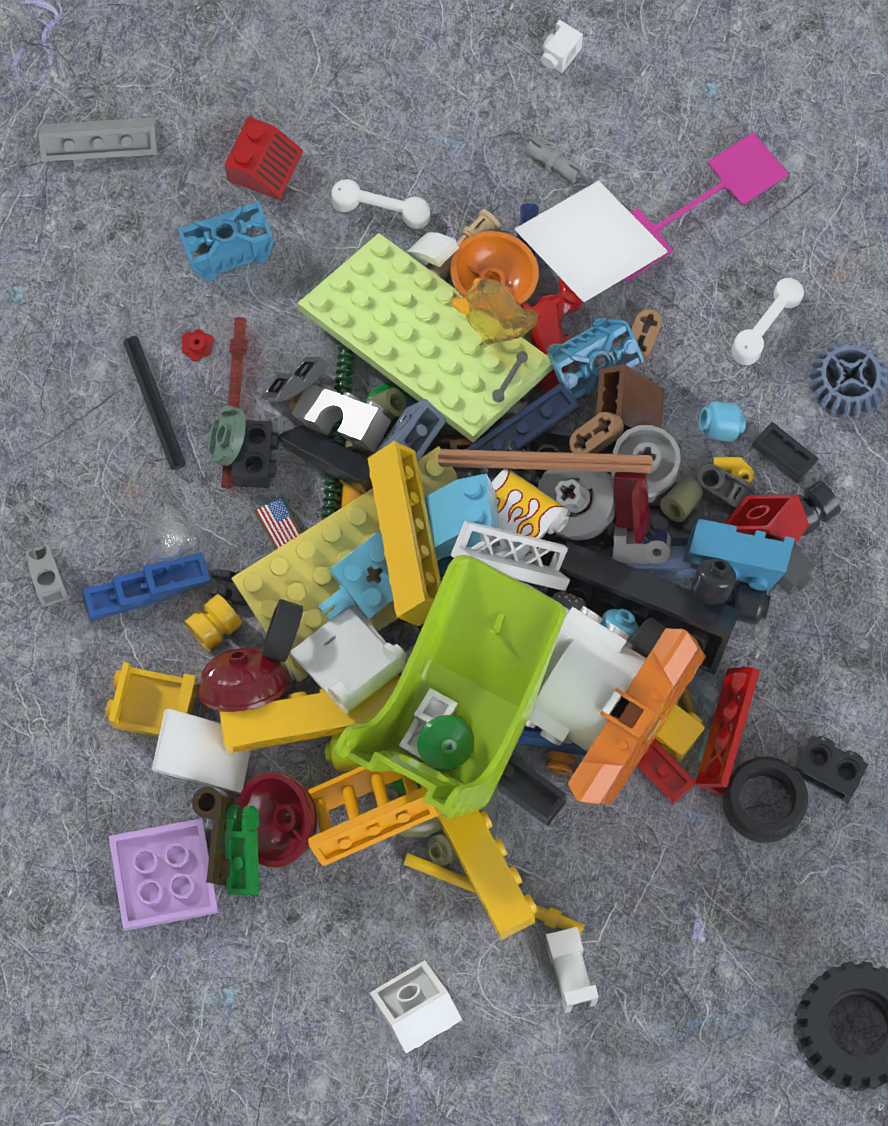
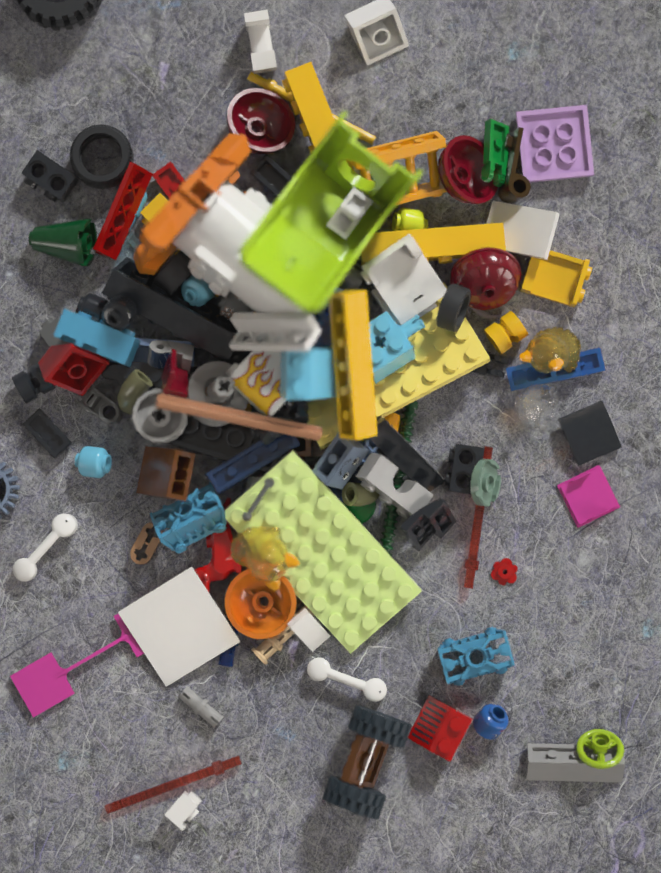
camera: 170 degrees left, 15 degrees up
light grey leg [25,543,69,607] -> none
black axle [123,336,186,470] -> none
tile [254,497,301,550] -> none
green piece [417,715,474,771] -> none
medium nougat beam [570,412,624,454] -> none
yellow arm [713,457,754,483] -> none
none -> dark green cone [28,219,97,267]
none -> clear red bar [105,755,242,814]
none -> dark red hat [226,88,295,154]
none -> black plate [322,705,412,820]
none -> blue head [473,704,509,740]
none -> clear yellow hair [519,327,581,374]
none -> dark pink piece [557,465,620,528]
none -> black slope [558,400,622,466]
none -> lime piece [576,729,624,769]

